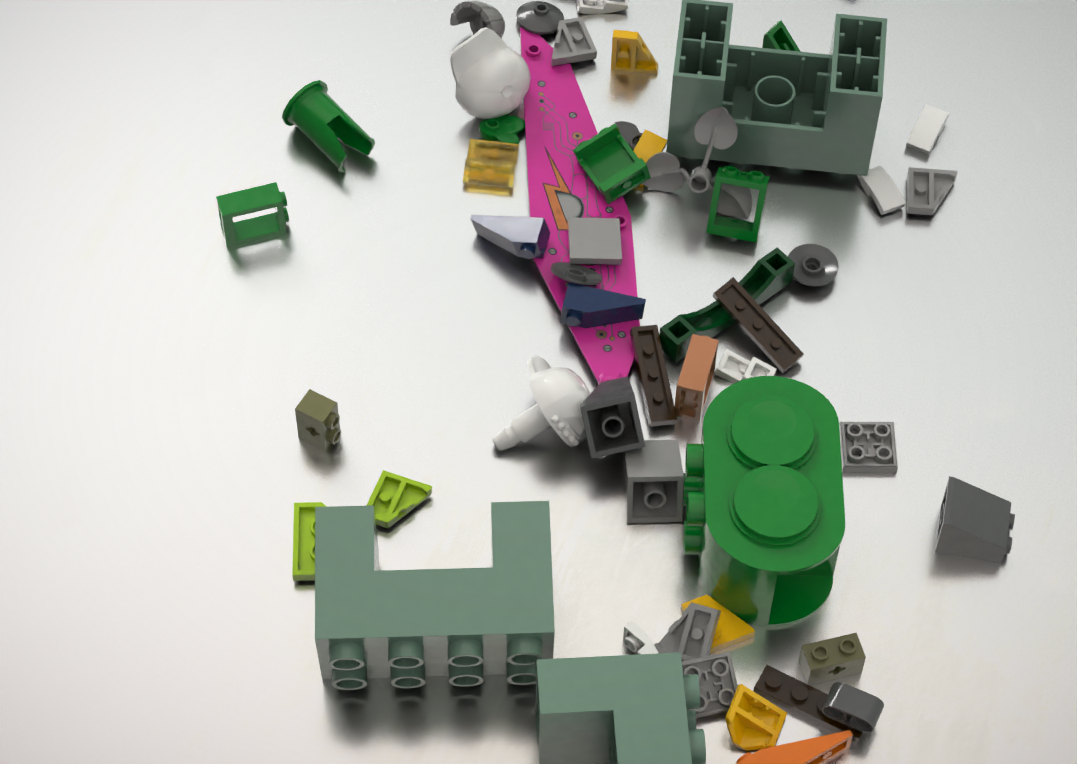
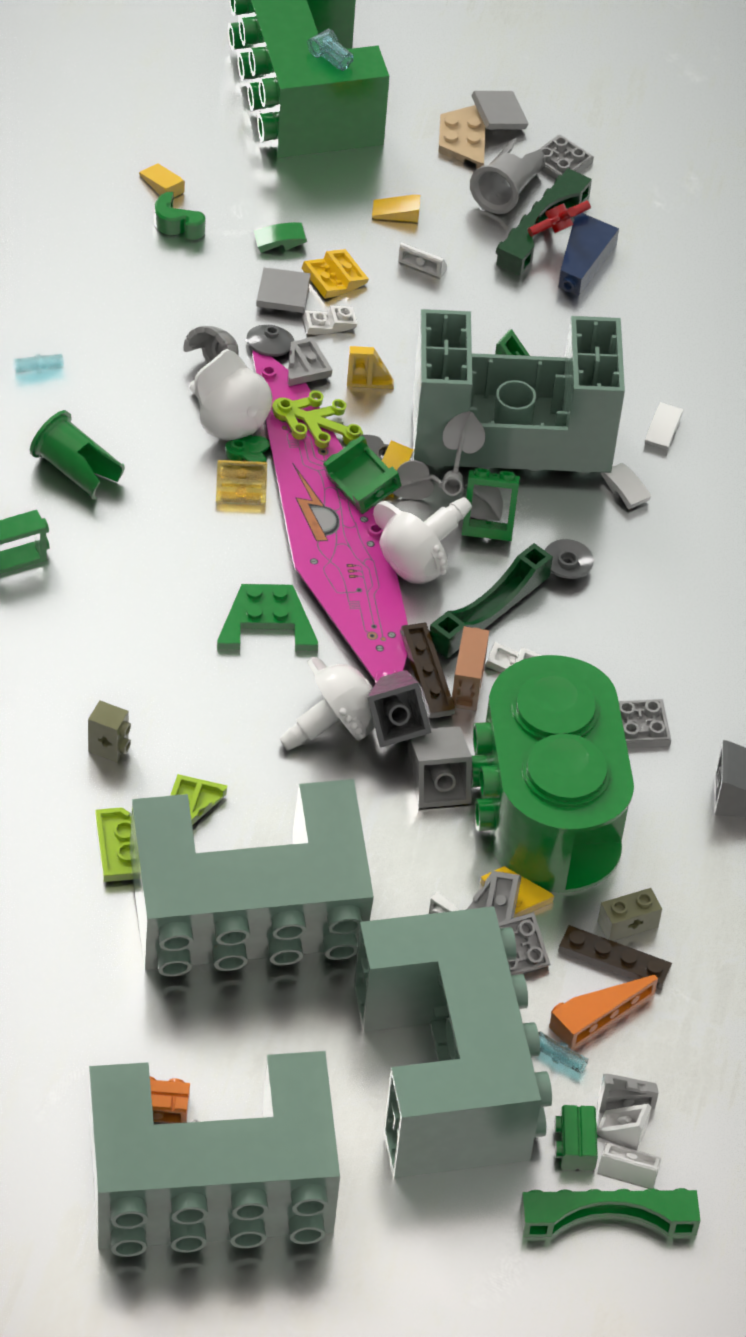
camera: 10 degrees left, 5 degrees down
slope [470,215,550,259] -> none
dark grey dish [551,262,602,287] -> none
dark blue slope [560,283,646,328] -> none
light grey tile [567,217,622,265] -> none
dark brown plate [713,277,804,373] -> none
yellow slope [725,684,787,751] -> none
dark grey beam [822,682,884,733] -> none
light grey wing [907,167,957,215] -> none
none -> clear light blue pin [12,354,64,373]
none -> green wing [217,584,318,651]
none -> lime plant [272,390,363,448]
none -> white piece [373,497,472,584]

